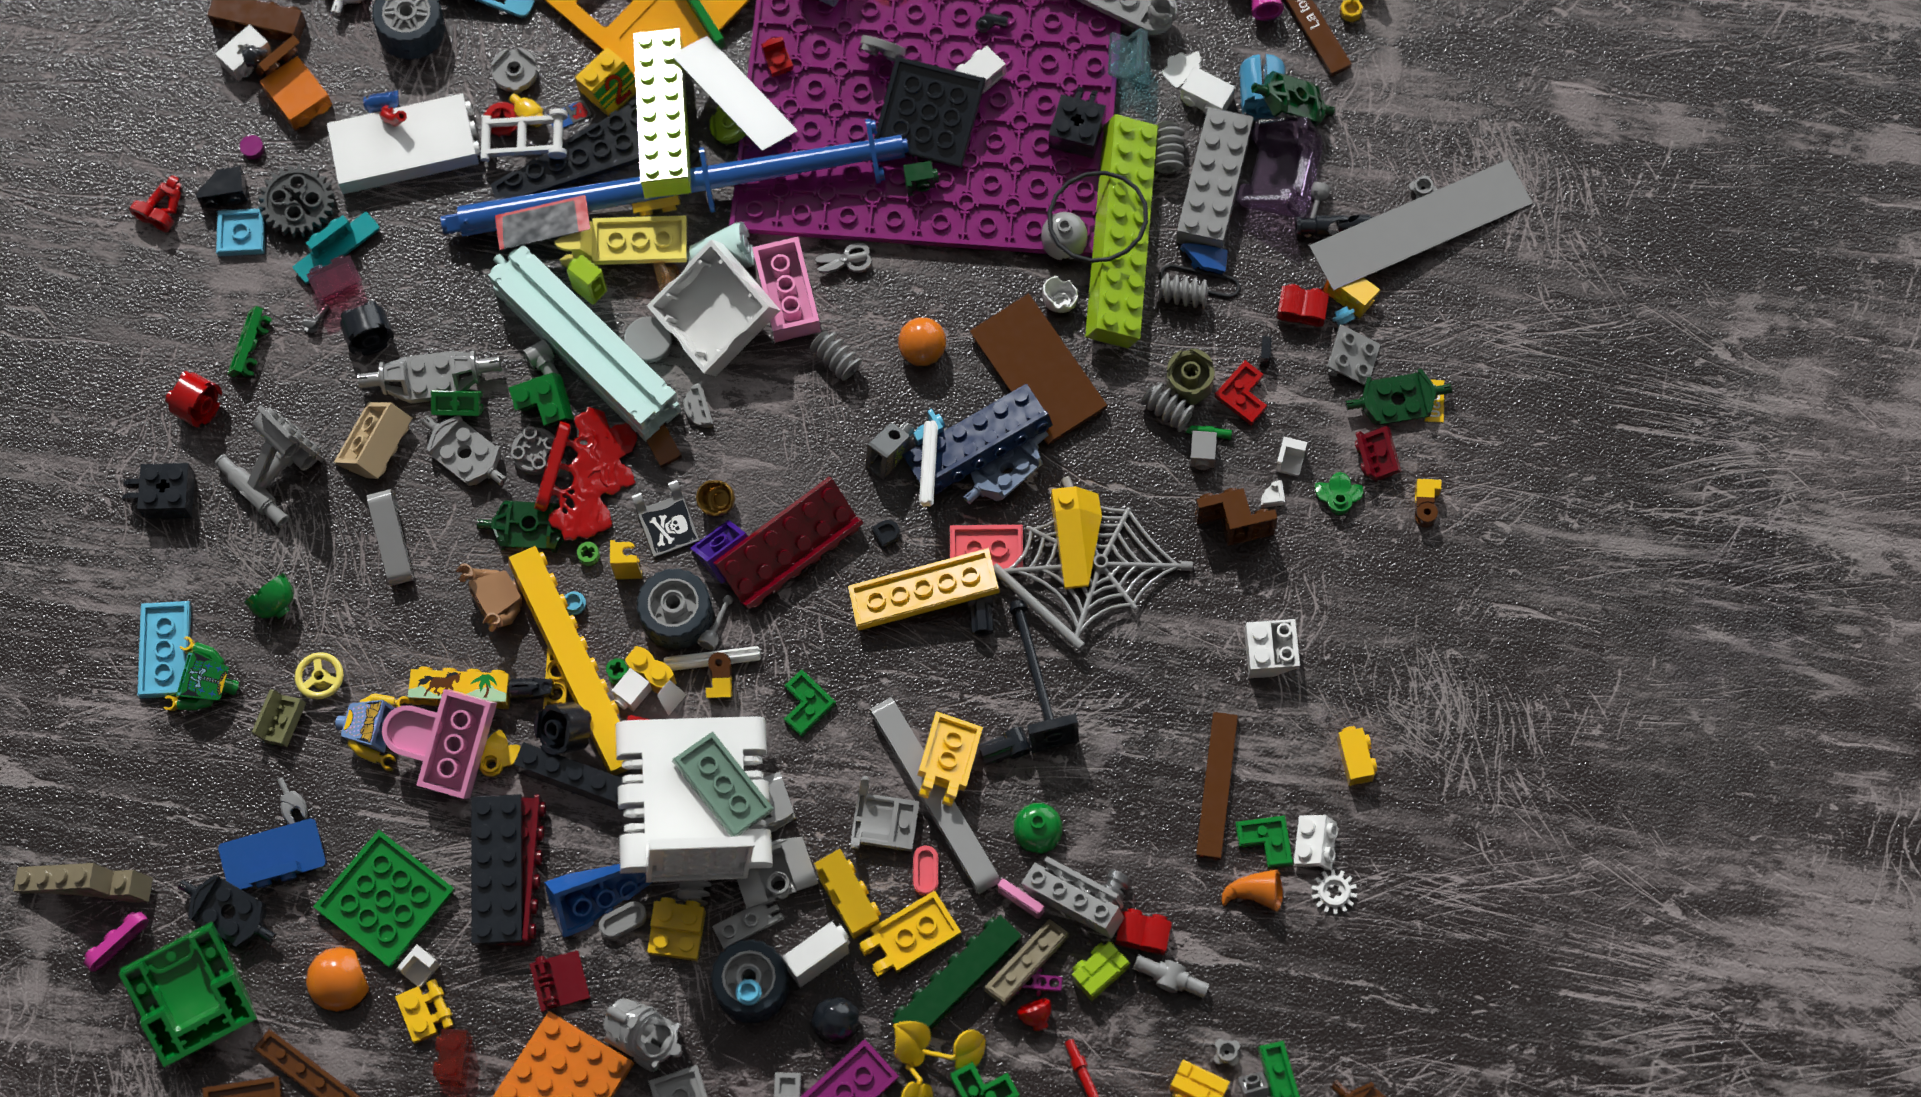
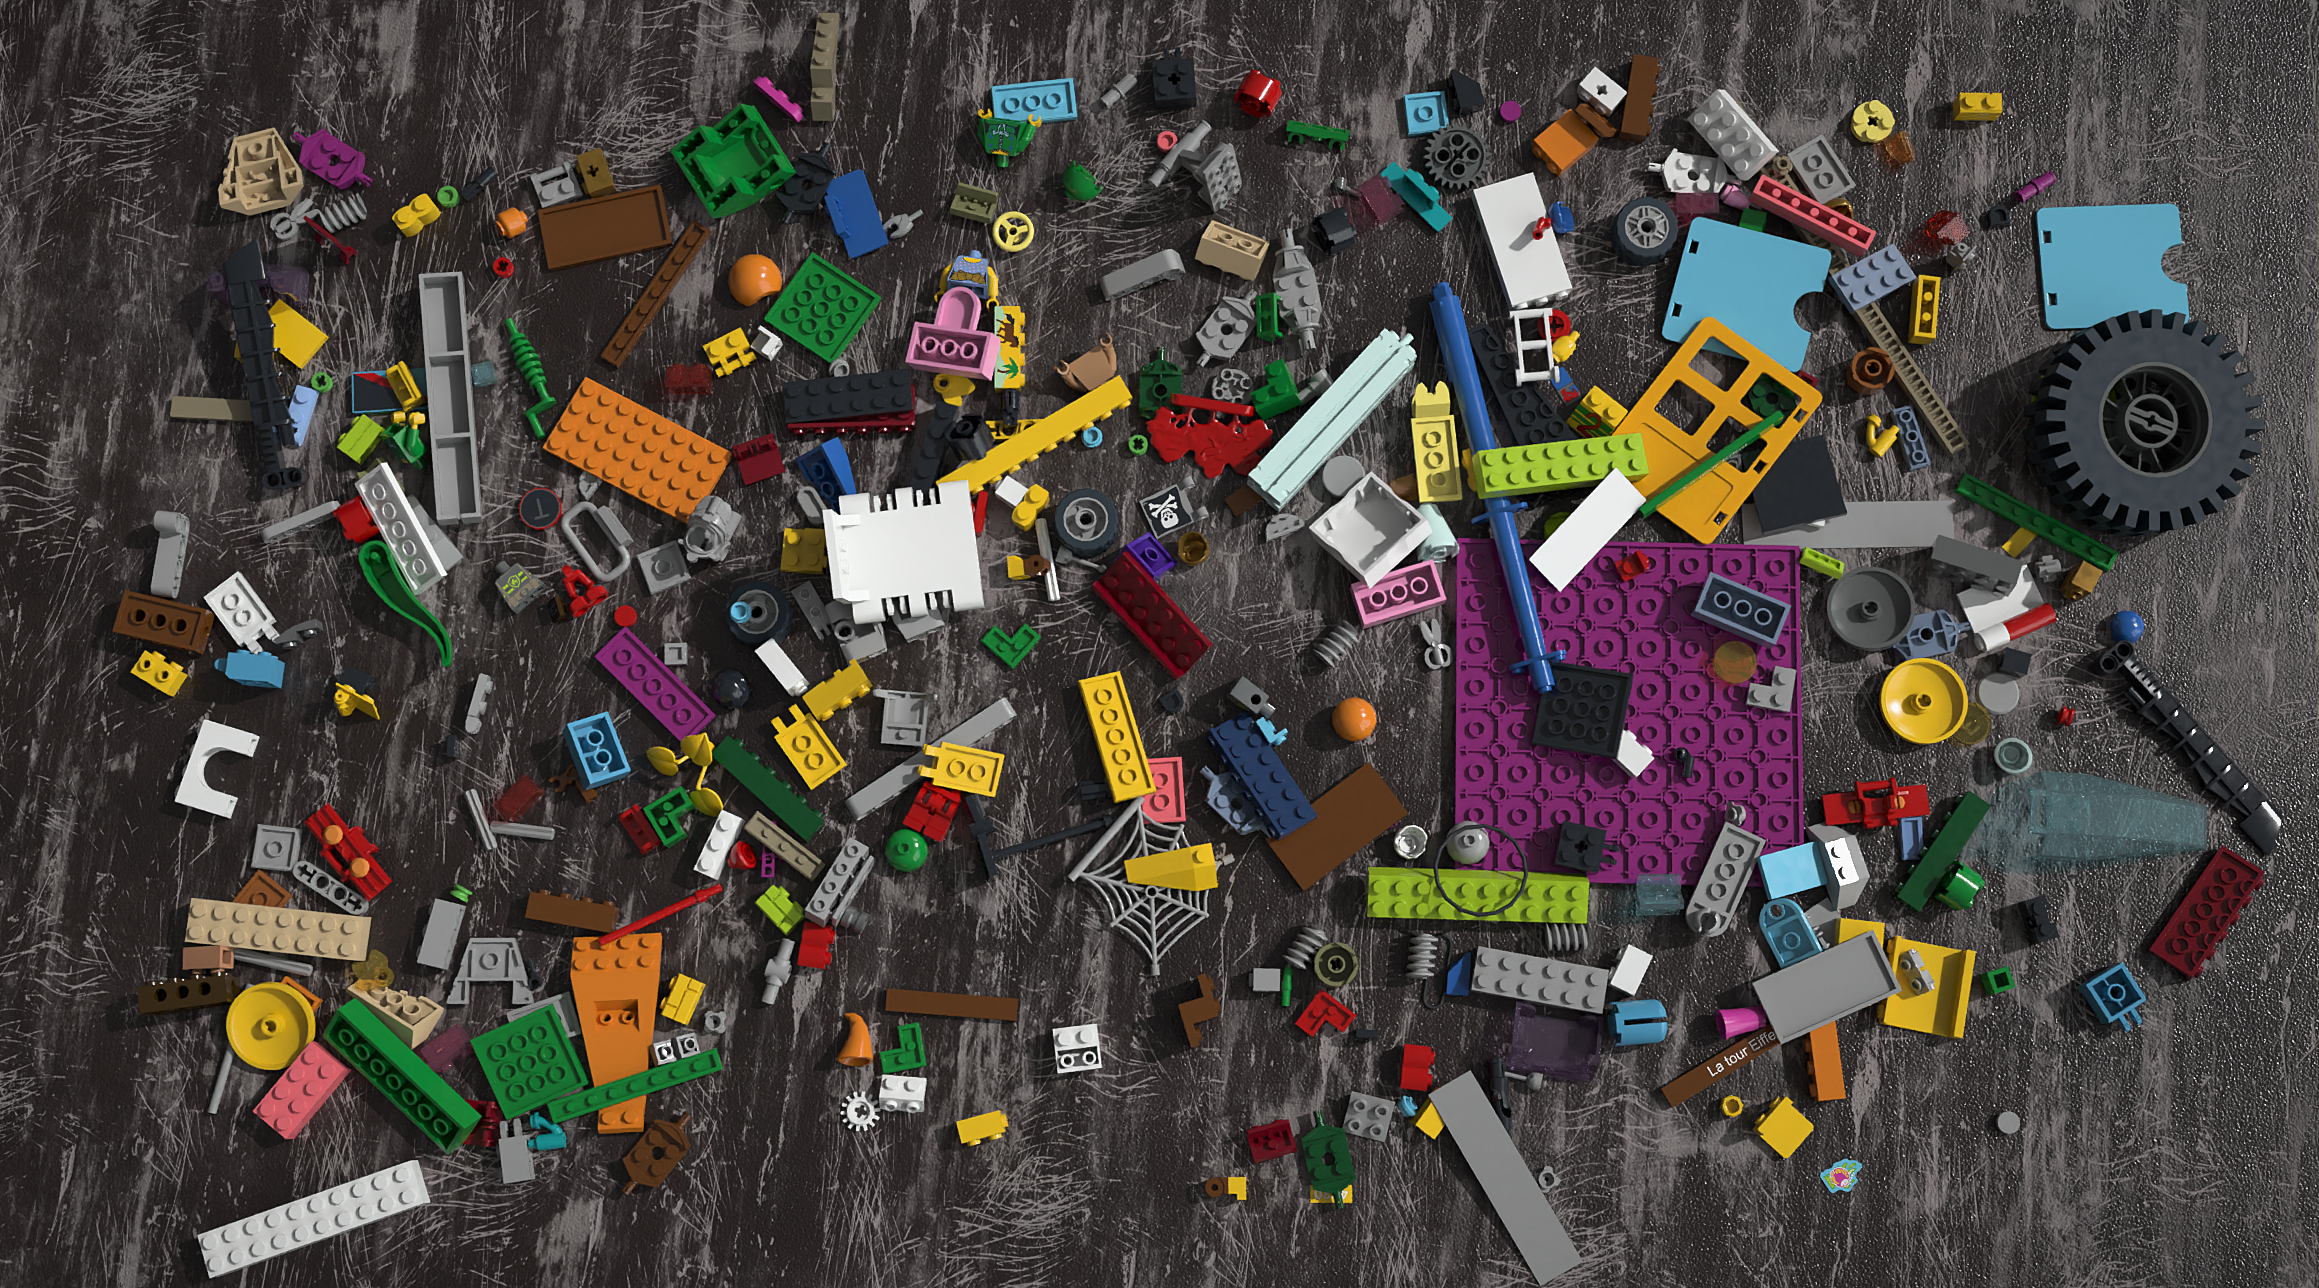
camera: 85 degrees right, 10 degrees up
red piece [129,176,182,232] -> none
black plate [242,45,267,68] -> none
light grey plate [492,47,539,94] -> none
sticker [495,195,590,250] -> none
lime brick [567,255,607,305] -> none
green bush [606,658,629,686] -> none
yellow hinge [610,540,642,579] -> none
white sticker [657,681,686,715] -> none
sand green tile [672,731,774,837] -> none
light grey tile [860,35,906,62] -> none
dark green brick [903,161,939,196] -> none
coral tile [913,846,939,896] -> none
white axle [919,420,938,507] -> none
bright pink tile [998,878,1044,919] -> none
white sticker [1162,52,1201,87] -> none
dark green plate [1251,71,1335,128] -> none
white tile [1261,480,1285,508] -> none
white panel [1276,437,1307,477] -> none
green plate [1315,472,1363,515] -> none
none -> white brick [694,810,745,880]
none -> light grey plate [829,359,849,377]
none -> red hips [902,780,961,842]
none -> light grey axle [1100,74,1137,109]
none -> coral tile [1157,131,1177,153]

